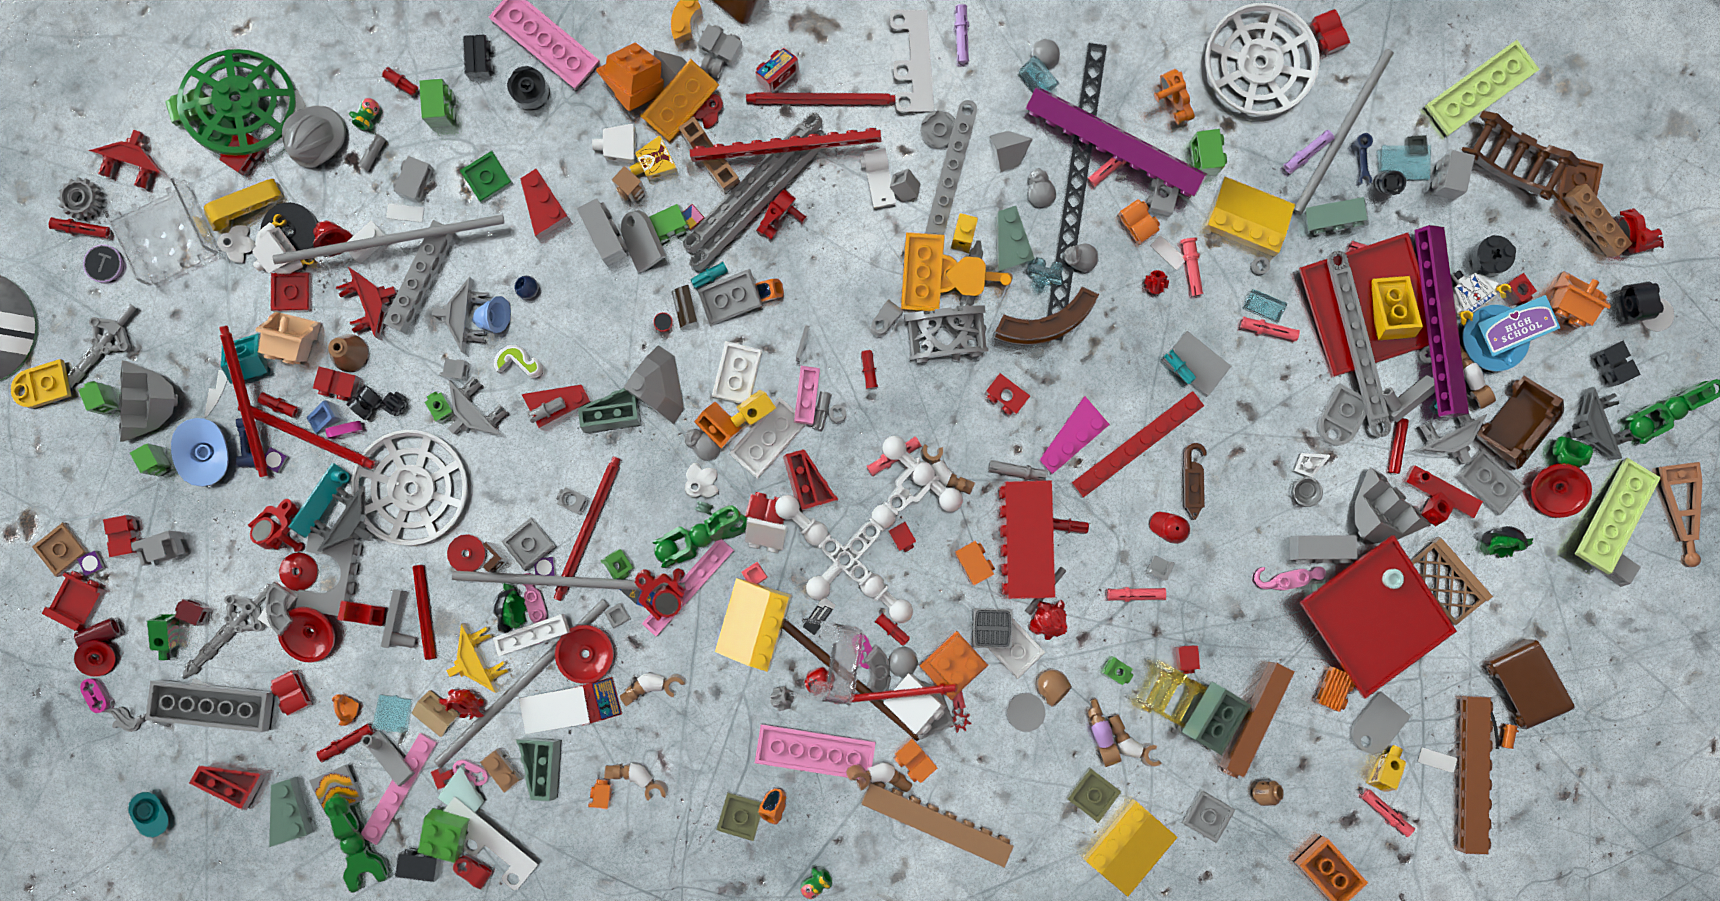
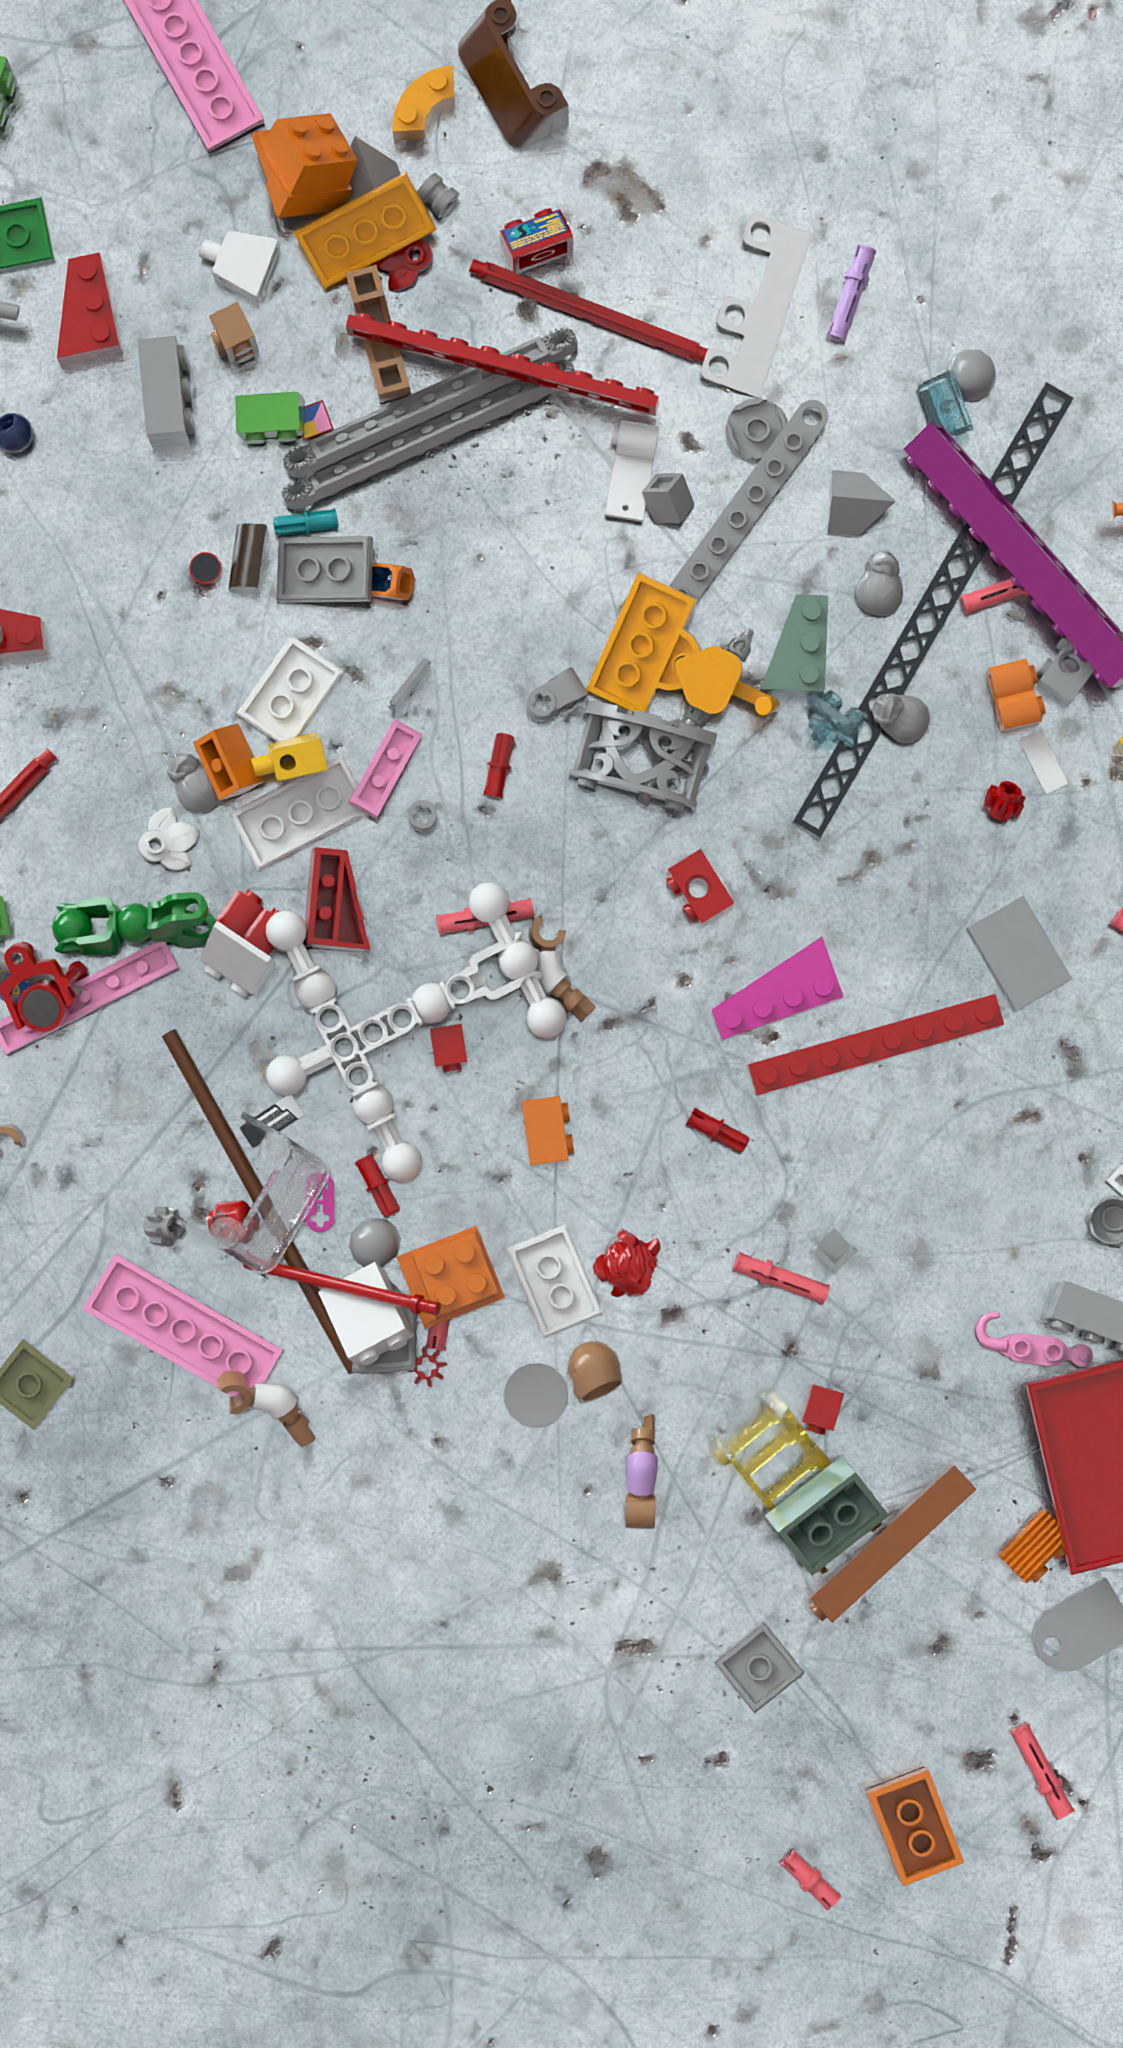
camera: 25 degrees right, 0 degrees up
black brick [463,34,493,78] -> none
black brick [507,66,549,109] -> none
sand green wedge [578,388,641,433] -> none
light grey tile [621,210,666,273] -> none
light grey brick [623,345,684,425] -> none
yellow torso [629,136,678,180] -> none
sand green bush [694,500,713,515] -> none
light grey brick [697,24,743,66] -> none
yellow slope [715,578,792,672] -> none
coral tile [741,562,768,584] -> none
red piece [757,189,807,240] -> none
orange rock [758,789,786,825] -> none
green animal [800,869,832,899] -> none
light grey axle [812,391,832,430] -> none
medium nougat brick [861,781,1014,868] -> none
light grey tile [864,645,891,692] -> none
orange brick [894,737,938,784] -> none
yellow torso [951,213,978,253] -> none
tile [973,608,1013,648] -> none
light grey pin [989,460,1048,481] -> none
reddish brown fence [994,286,1099,345] -> none
red brick [999,481,1055,599] -> none
light grey bar [1025,567,1066,615] -> none
olive tile [1067,768,1121,823] -> none
yellow slope [1083,799,1178,897] -> none
bright green brick [1101,656,1134,685] -> none
piece [1109,714,1162,767] -> none
red cap [1150,512,1191,544] -> none
teal axle [1164,349,1196,384] -> none
coral pin [1180,237,1204,296] -> none
reddish brown plate [1184,443,1207,520] -> none
medium nougat head [1253,780,1284,806] -> none
yellow torso [1367,745,1406,792] -> none

